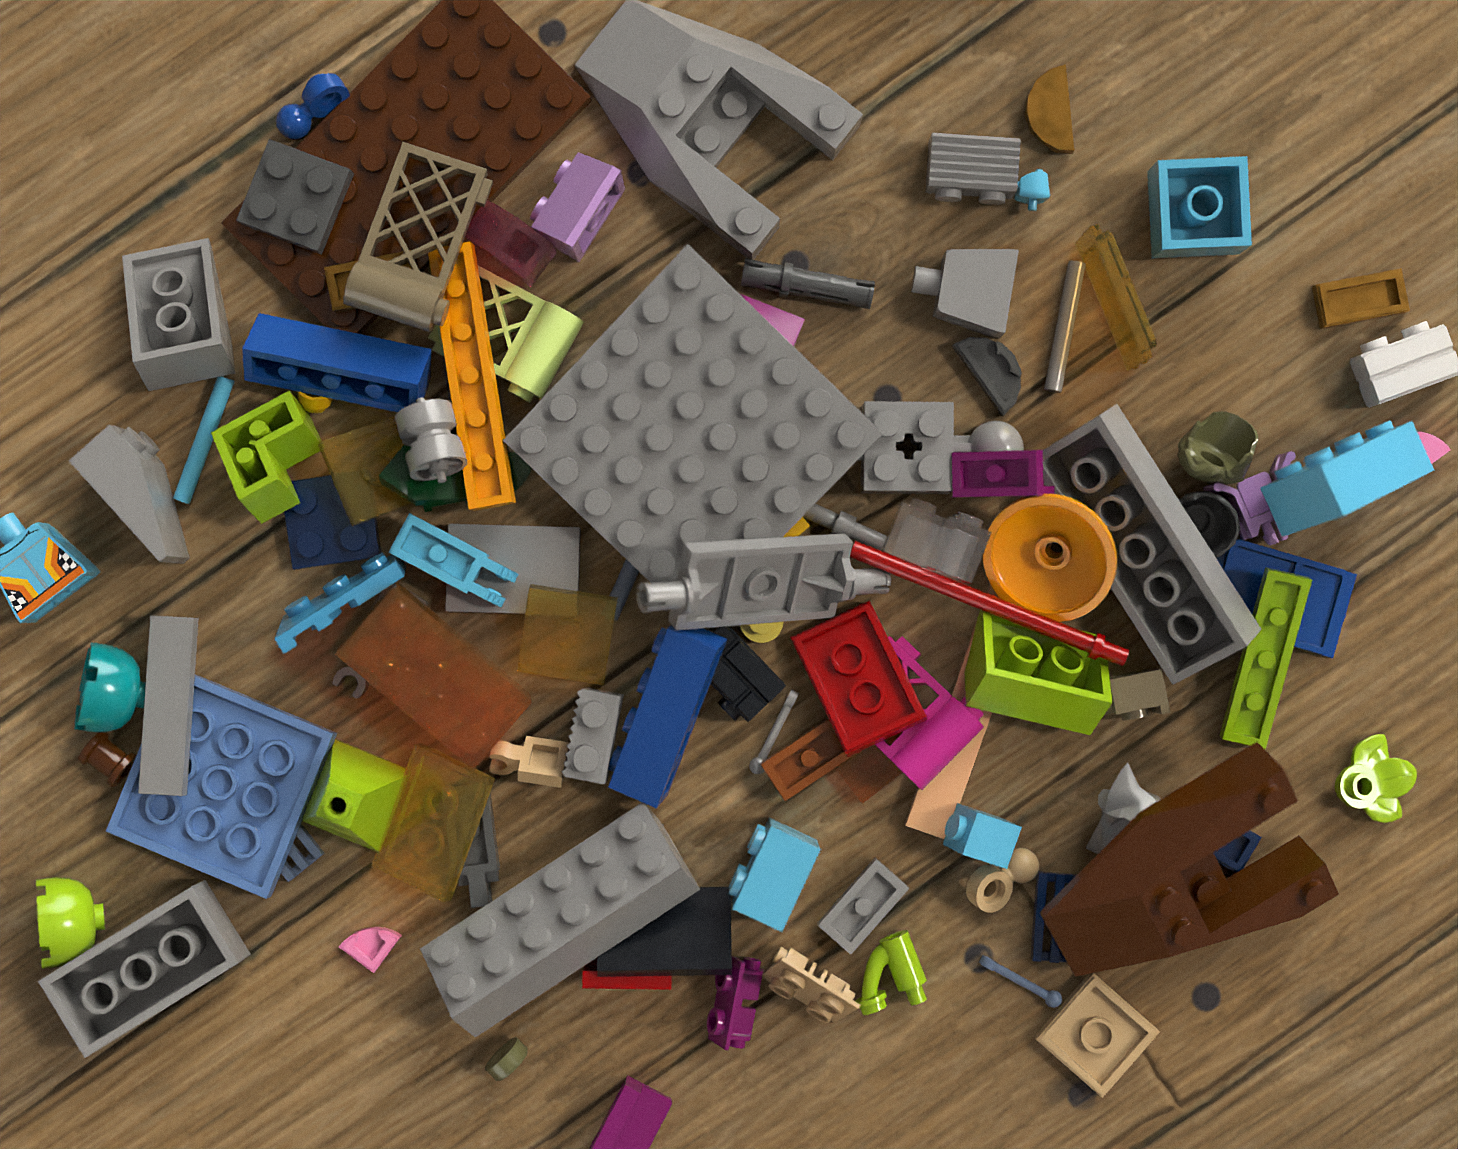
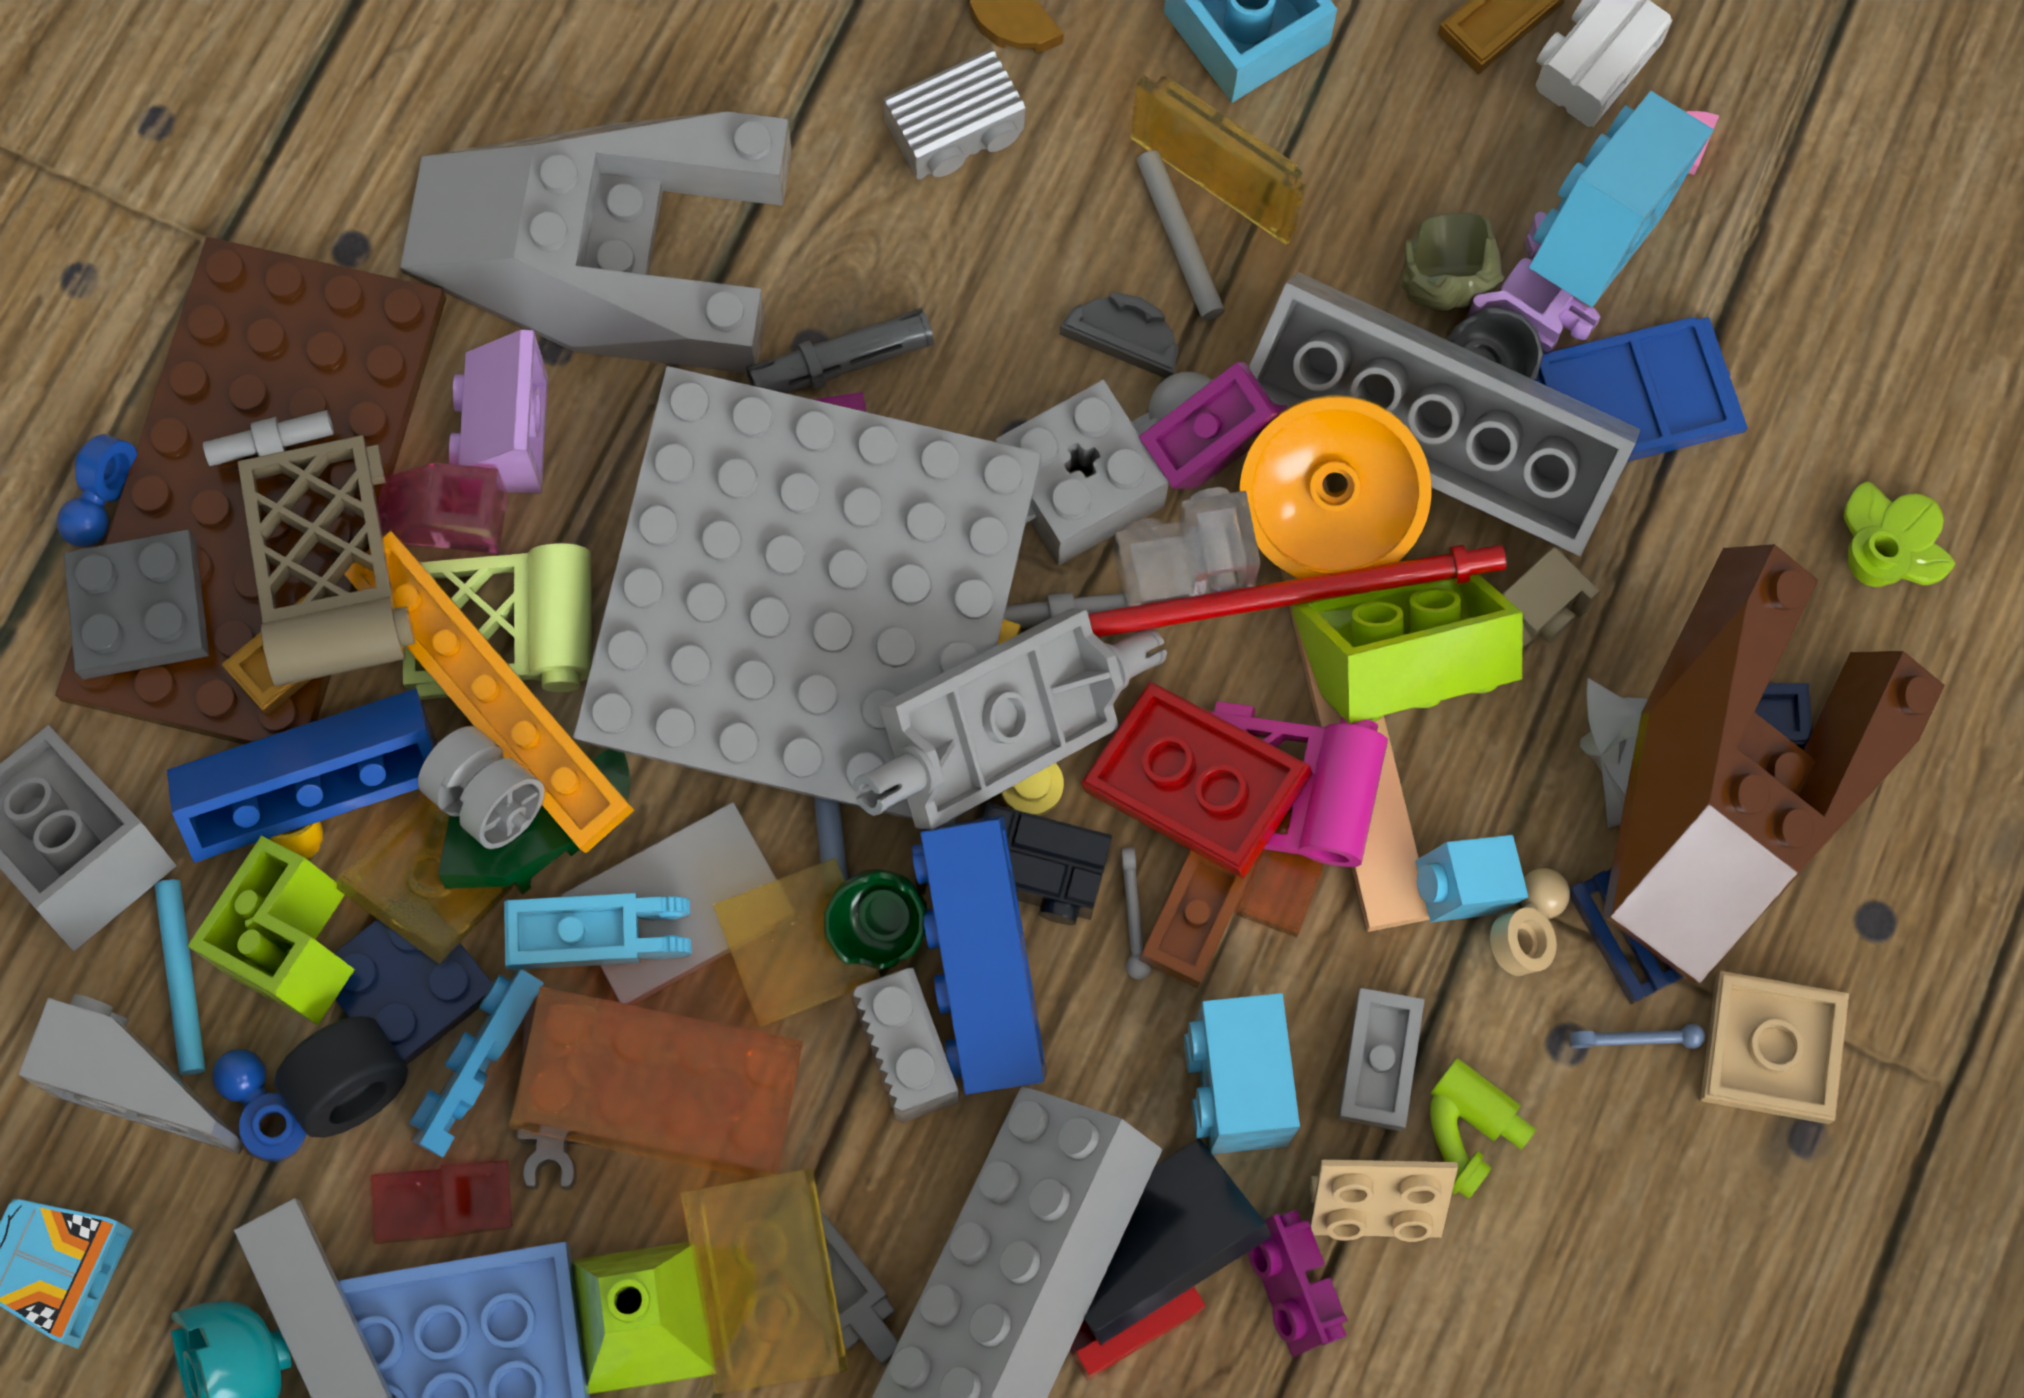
camera: 35 degrees left, 15 degrees down
tan plate [489,736,569,788] -> none
light grey torso [911,249,1019,339] -> none
medium azure piece [1015,169,1050,211] -> none
lime plate [1219,567,1312,750] -> none
none -> light grey bar [203,410,334,466]
none -> blue plate [212,1049,307,1162]
none -> black tyre [274,1016,408,1138]
none -> clear red slope [369,1160,513,1244]
none -> dark green hair [824,869,927,970]

